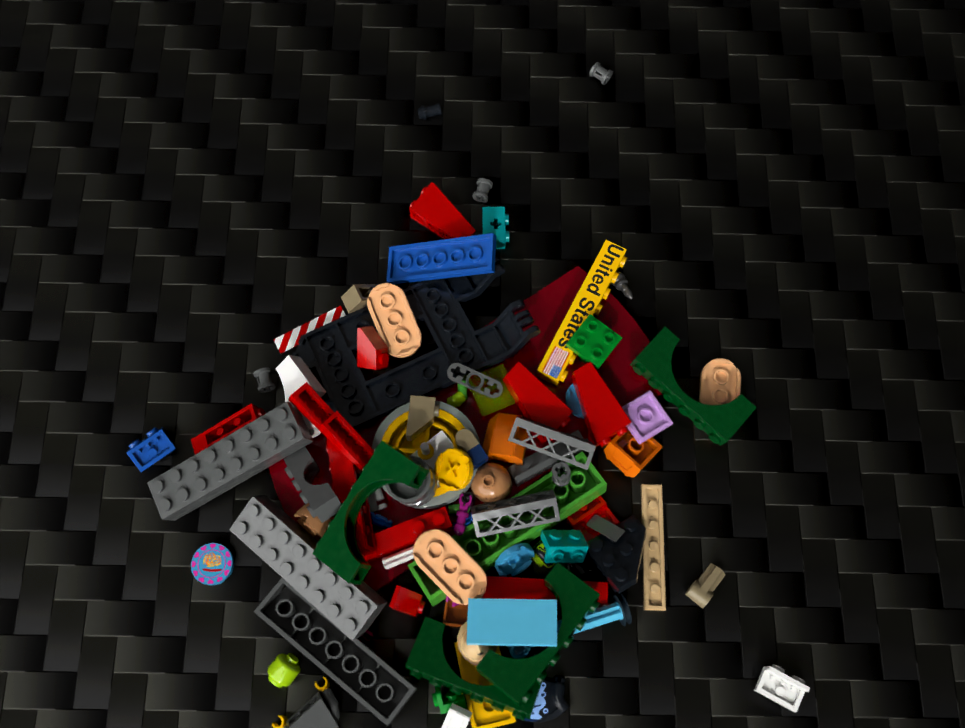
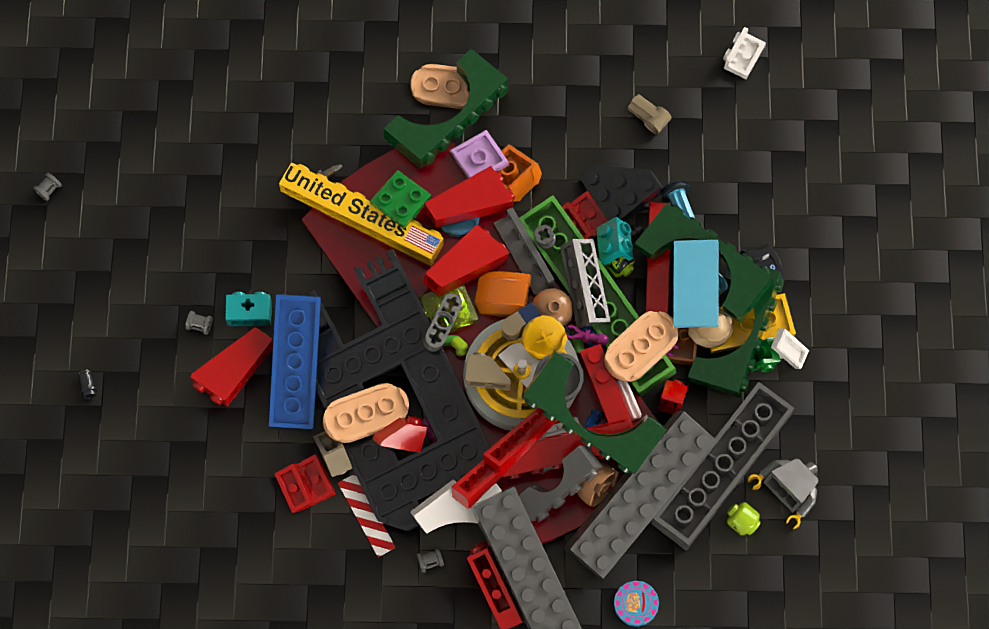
camera: 90 degrees left, 0 degrees up
dark azure tile [495,543,535,577] -> none
fence [508,416,597,470] -> none
dark grey sticker [586,514,625,542] -> none
tan tile [641,484,666,611] -> none
none -> red slope [275,454,336,513]

